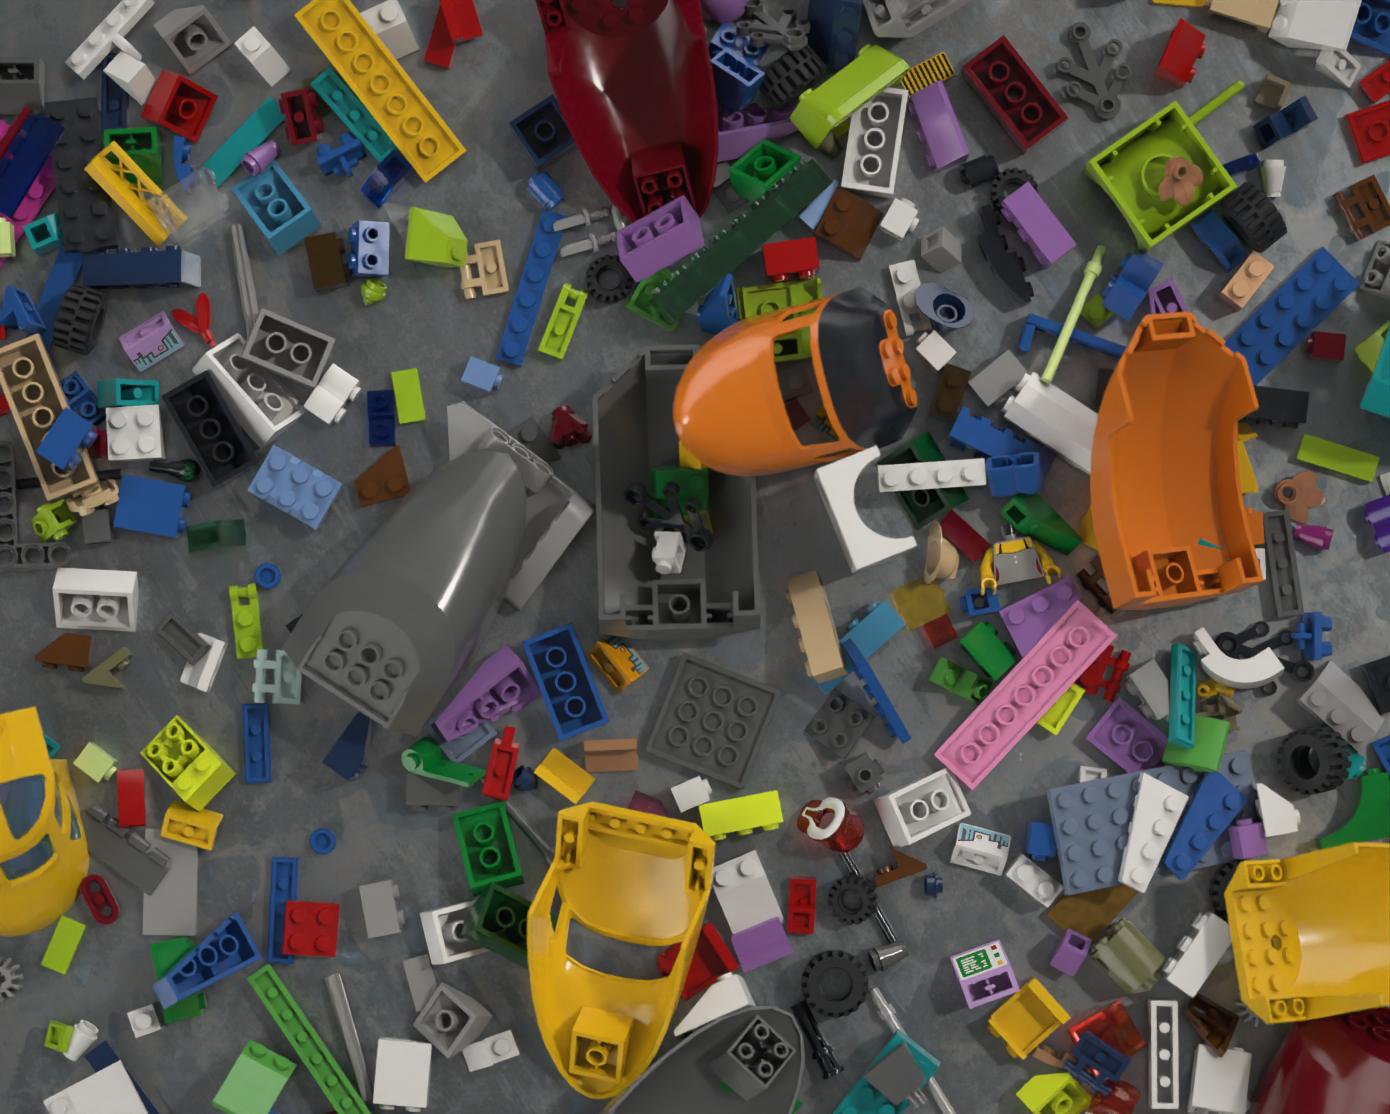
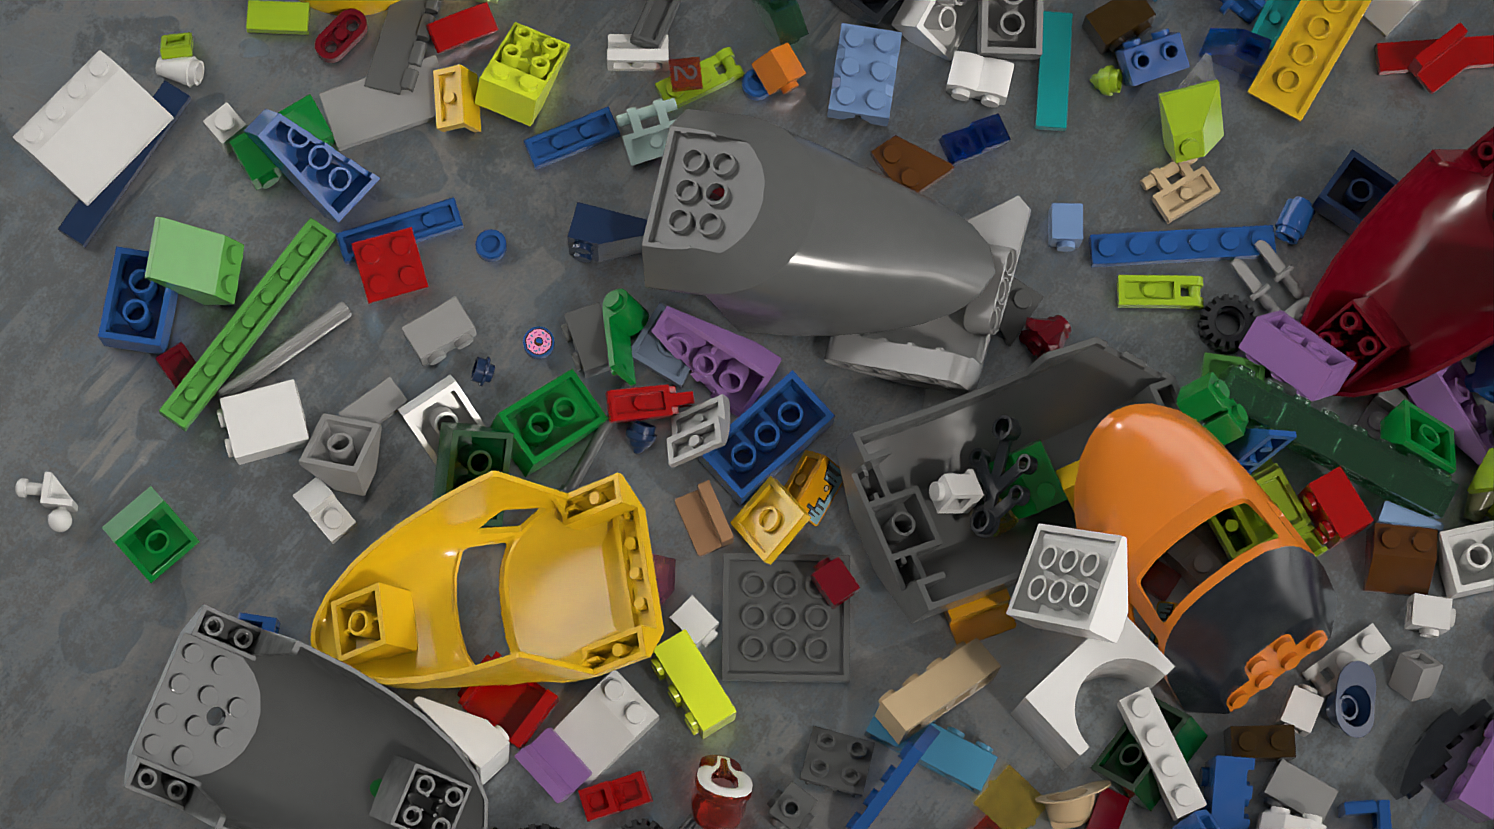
camera: 60 degrees right, 10 degrees down
lime tile [391,368,426,425] -> none
yellow panel [534,748,595,804] -> none
none -> dark blue plate [470,356,495,386]
none -> tile [523,326,555,359]
none -> light grey slope [666,394,730,468]
none -> clear red tile [669,57,703,92]
none -> yellow plate [730,476,811,565]
none -> orange brick [751,42,807,95]
none -> dark red brick [811,556,860,610]
none -> light orange panel [944,588,1016,645]
none -> white slope [1006,523,1128,644]
none -> teal tile [1035,11,1073,132]
none -> green piece [1176,371,1248,446]

